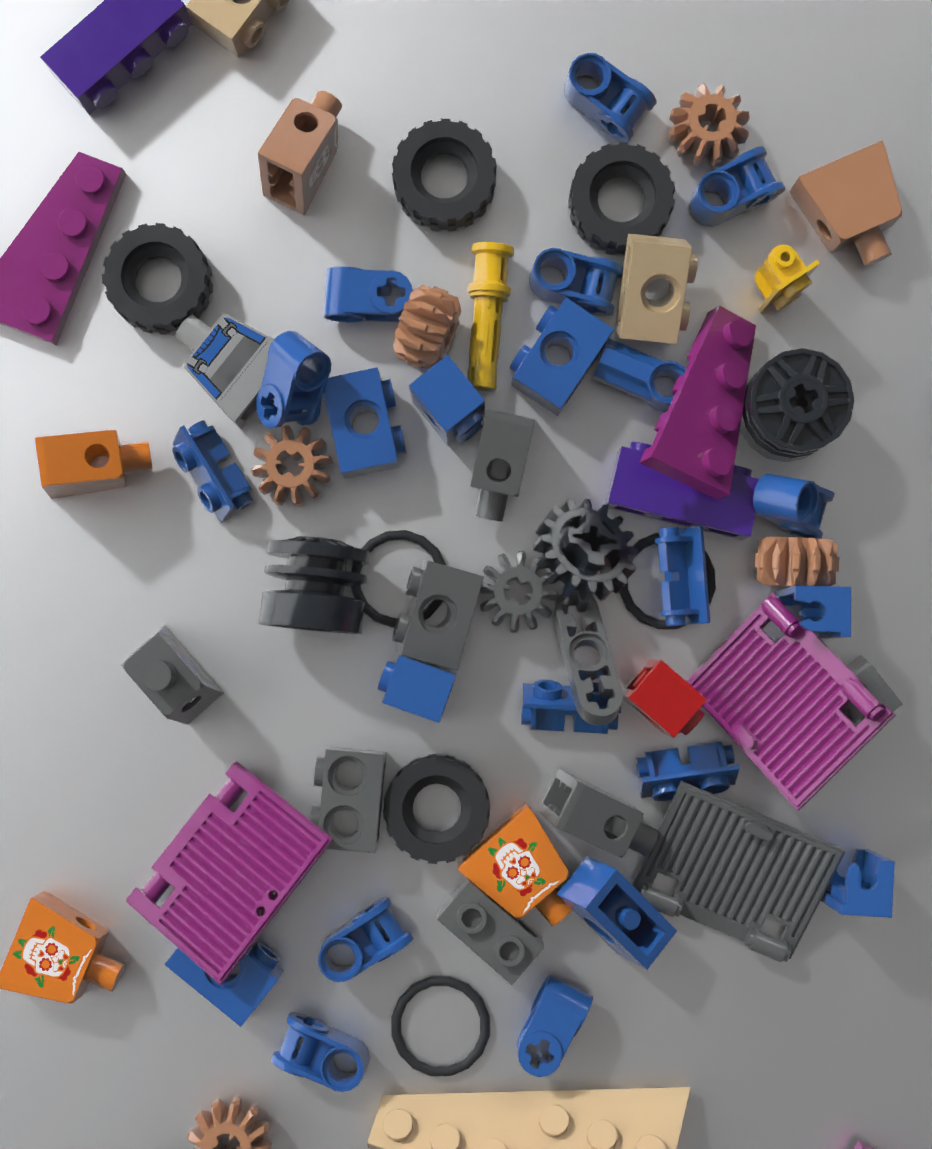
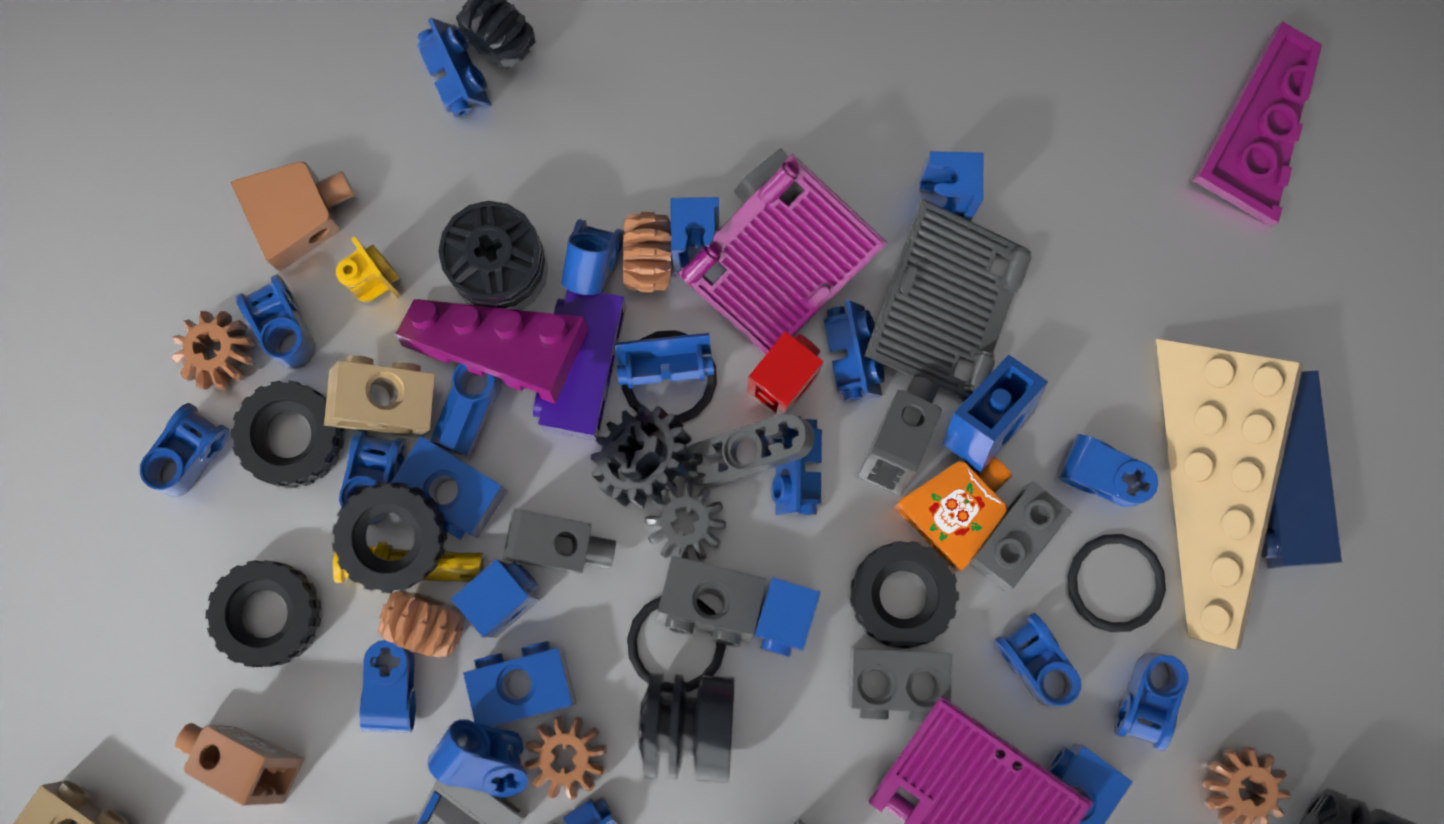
camera: 95 degrees left, 5 degrees down
none -> black tyre [332,482,447,593]

